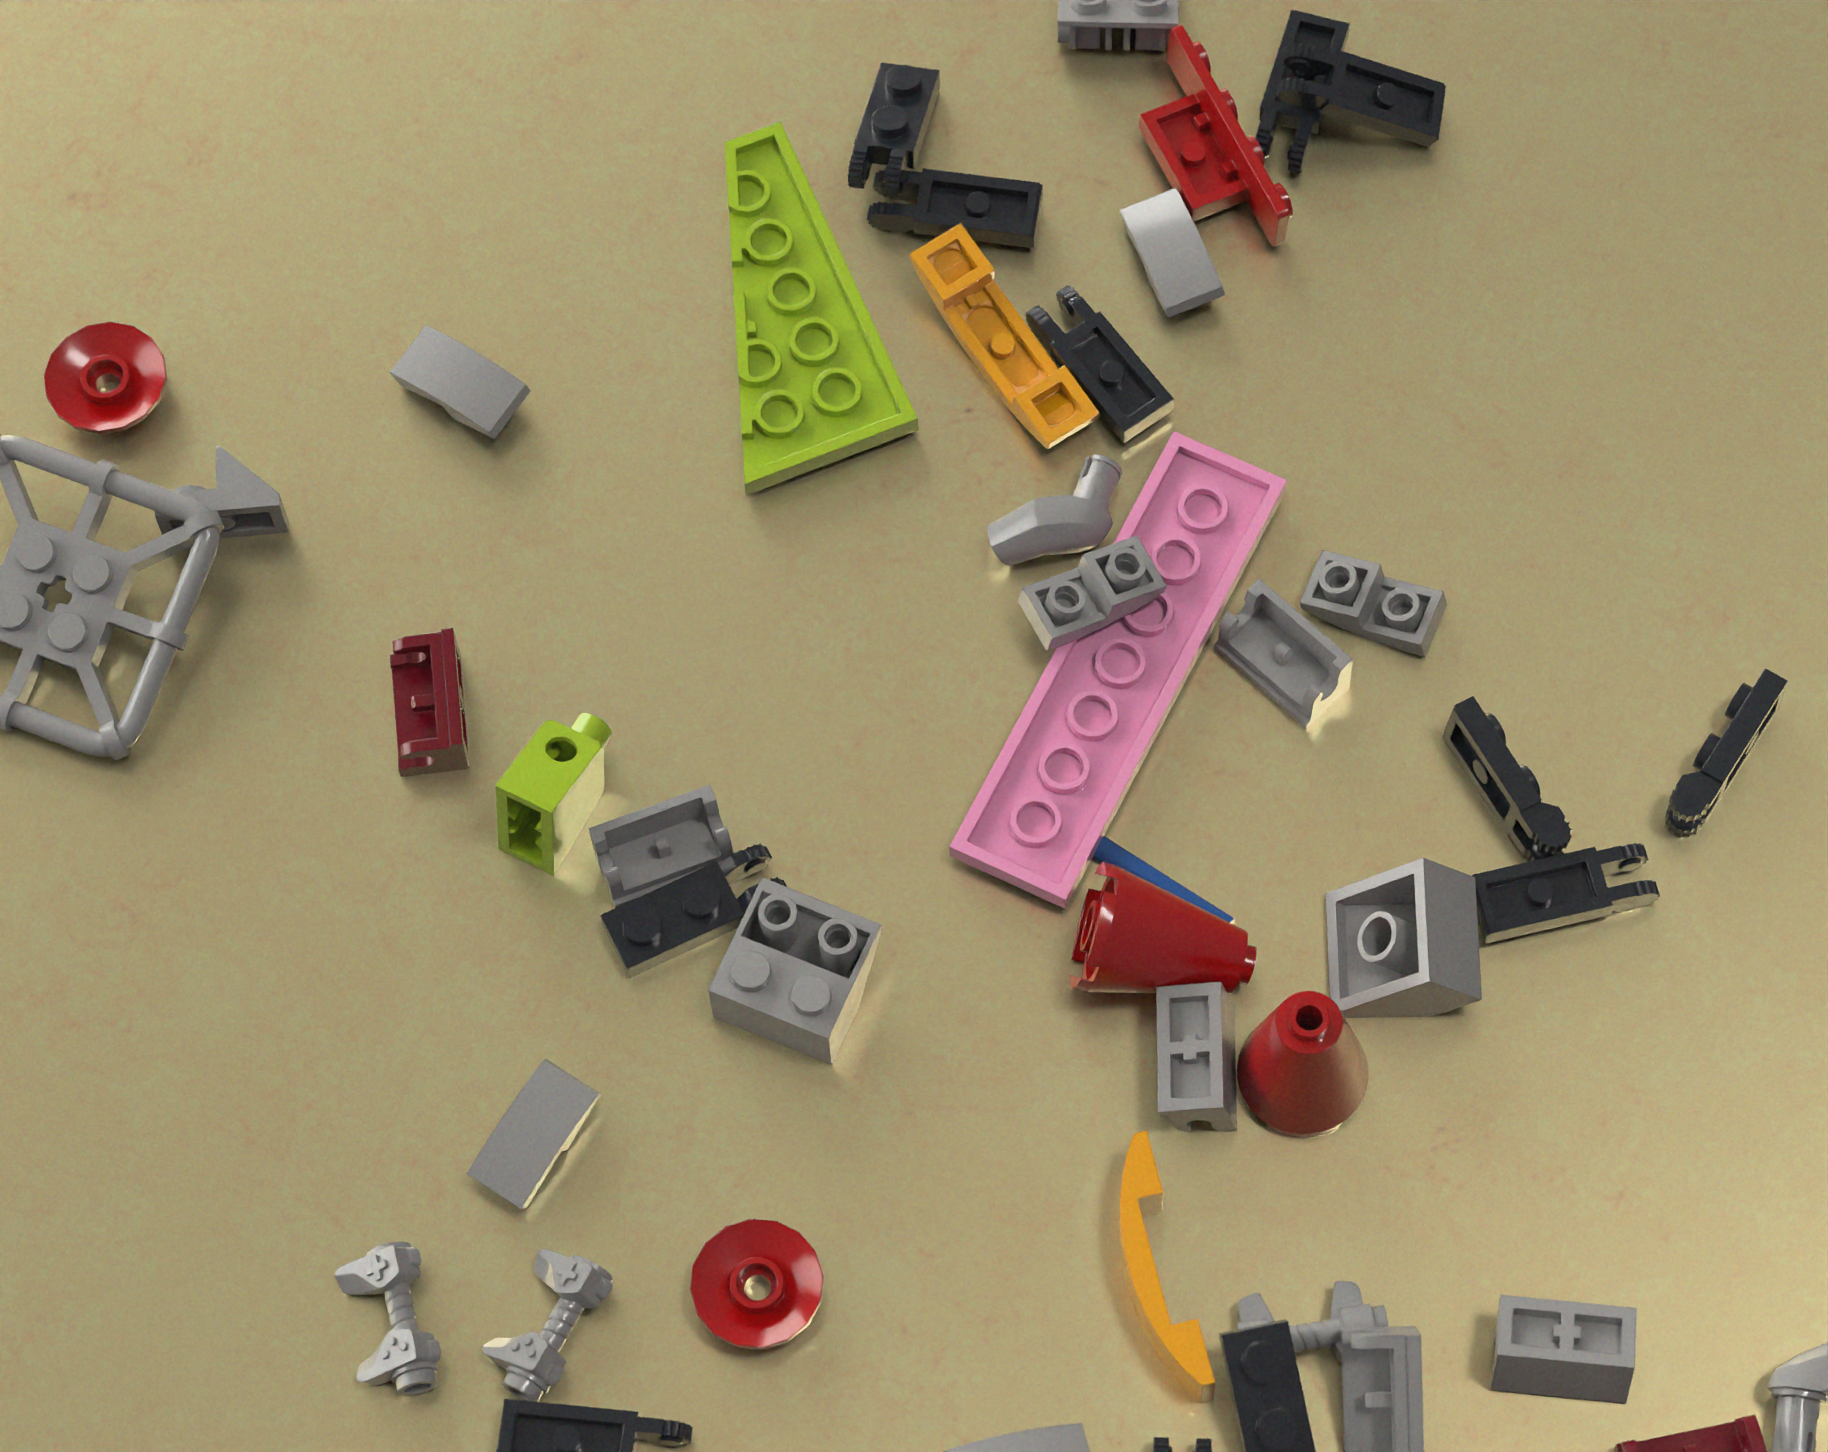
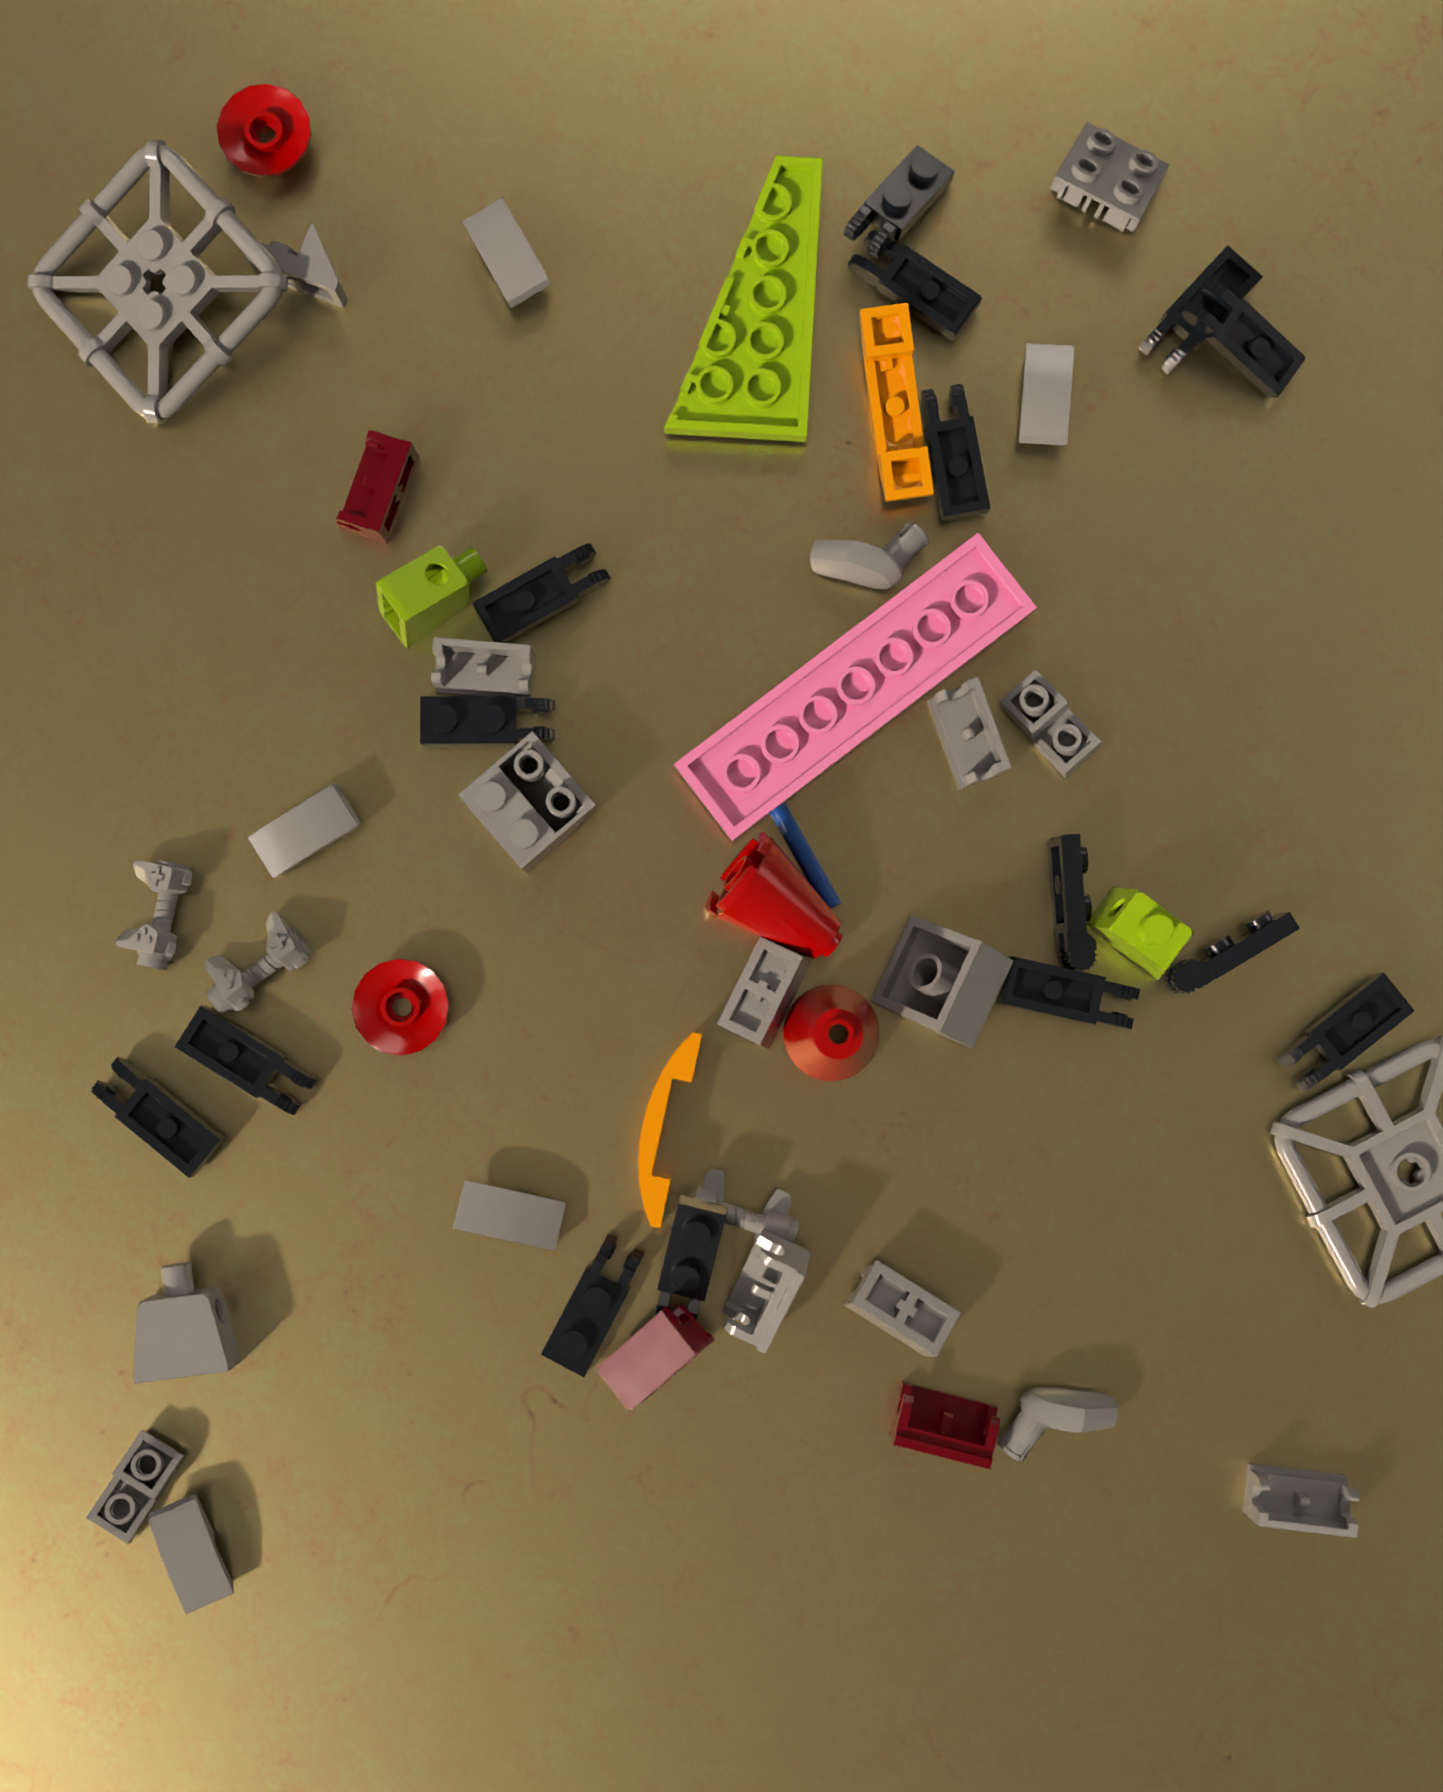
camera: 20 degrees right, 20 degrees up
light grey slope [1017,535,1167,651] -> none
red bracket [1138,25,1293,246] -> none
none -> black hinge [472,543,611,643]
none -> lime torso [1086,887,1194,980]

